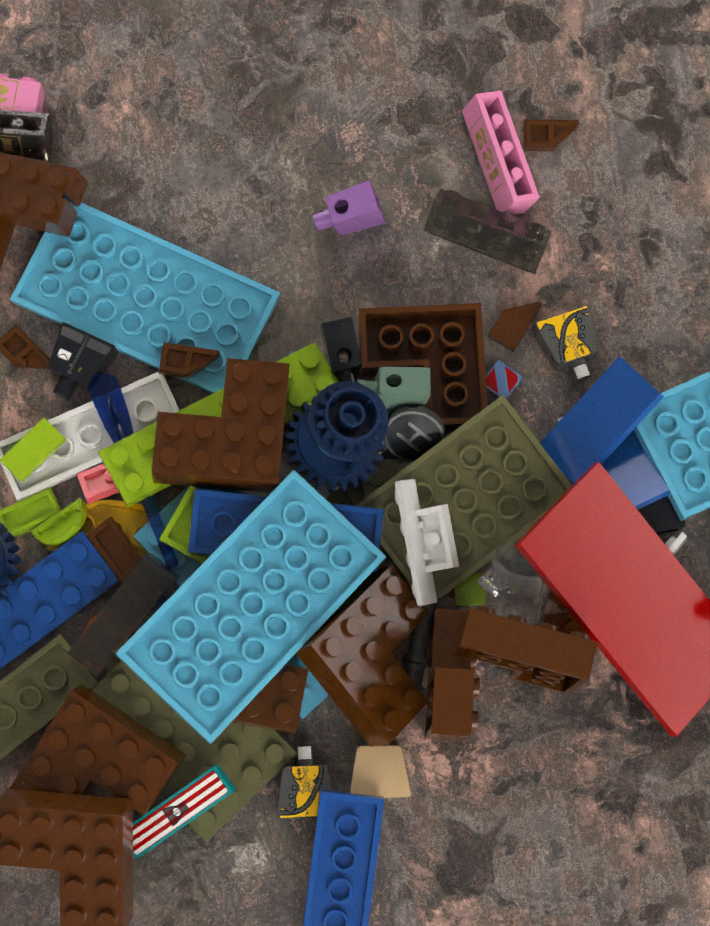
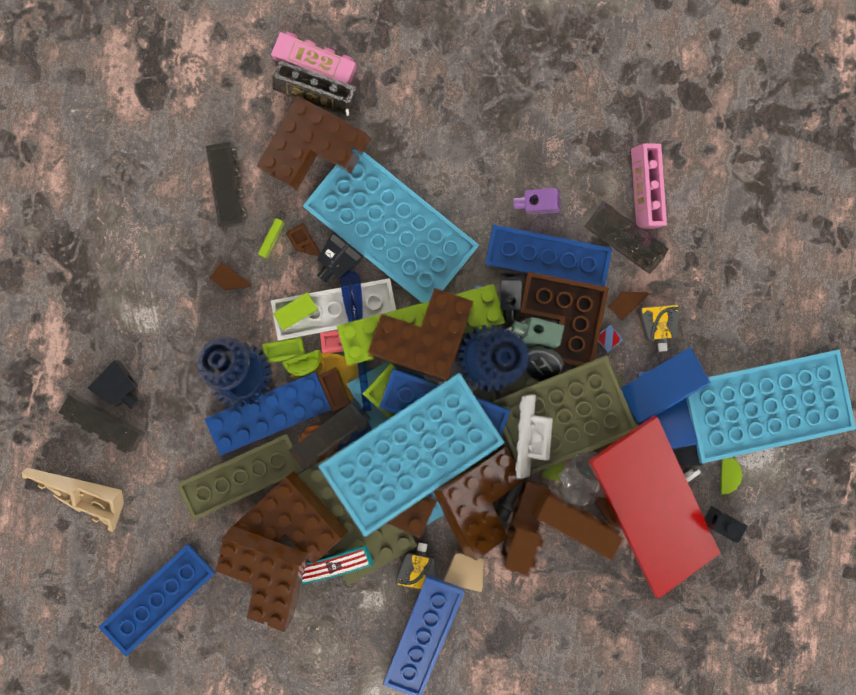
camera: 20 degrees right, 10 degrees up
reddish brown tile [159,342,220,379] -> none
reddish brown tile [524,119,579,151] -> none
none -> blue plate [485,225,612,287]

